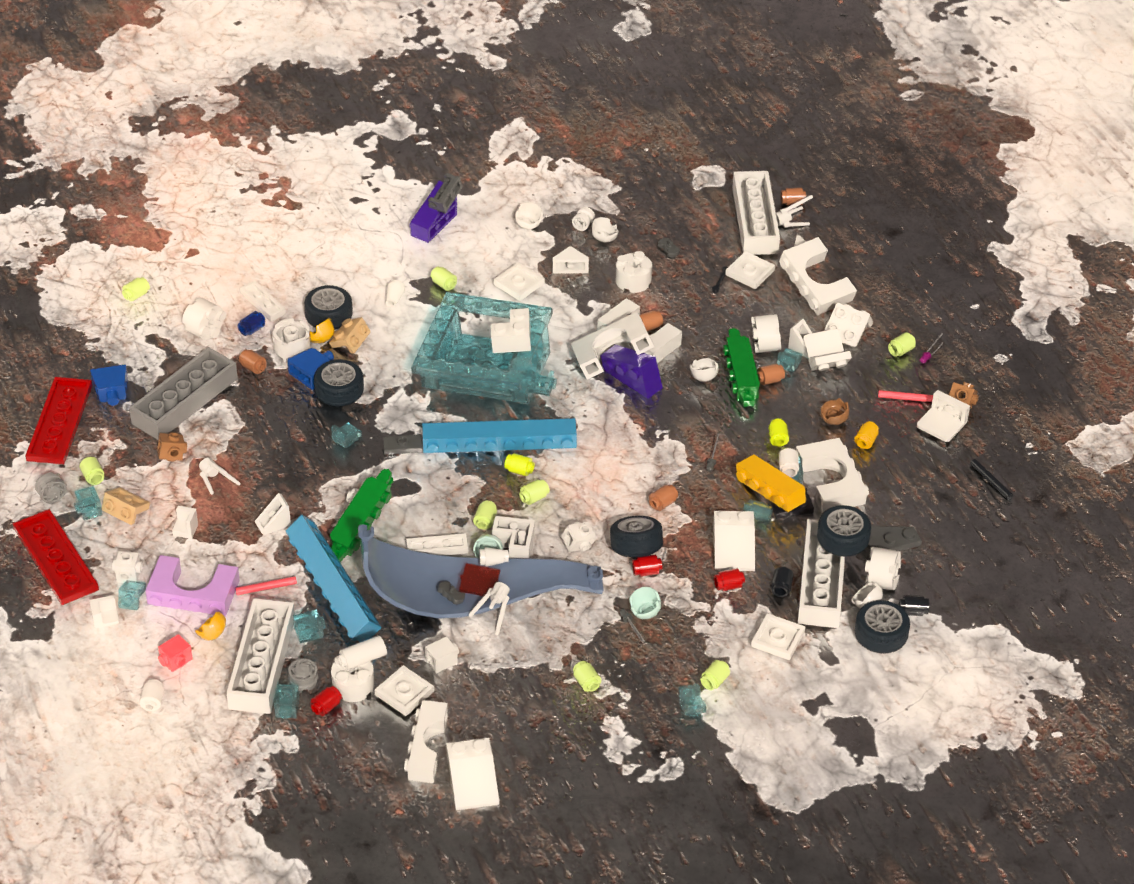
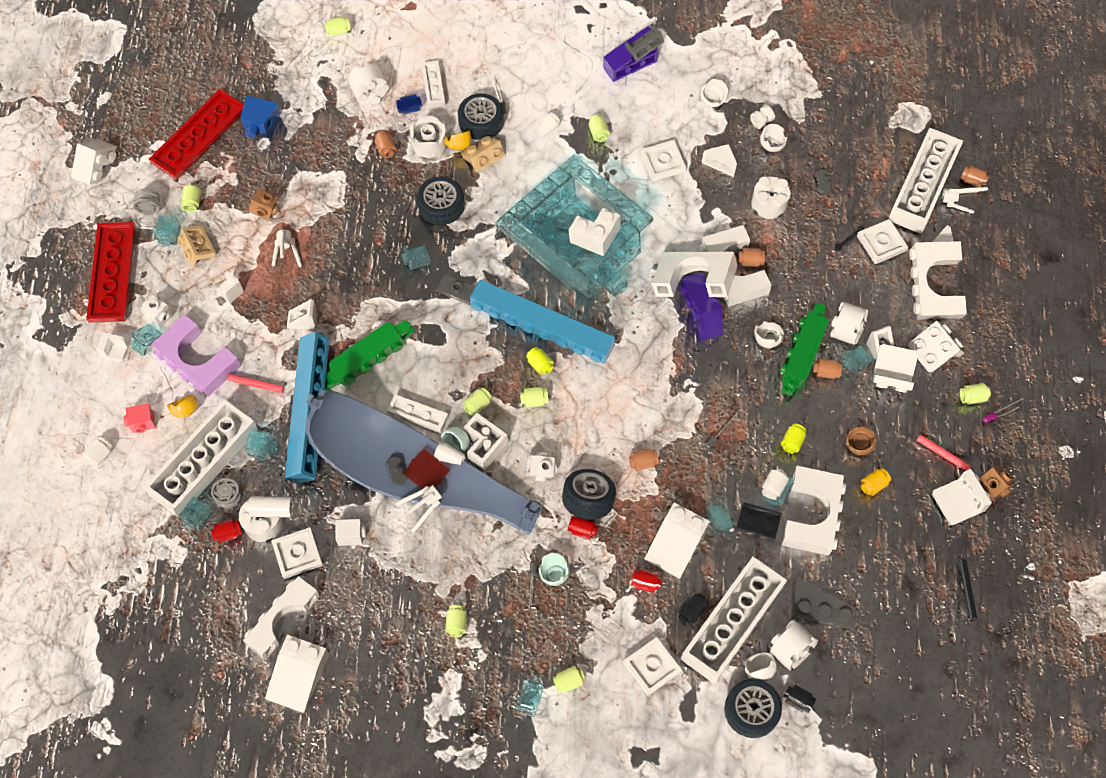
camera: 30 degrees right, 20 degrees up
light grey brick [129,347,238,440] -> none
blue torso [288,348,334,390] -> none
yellow brick [736,454,806,512] -> none
black wheel [817,505,871,557] -> none

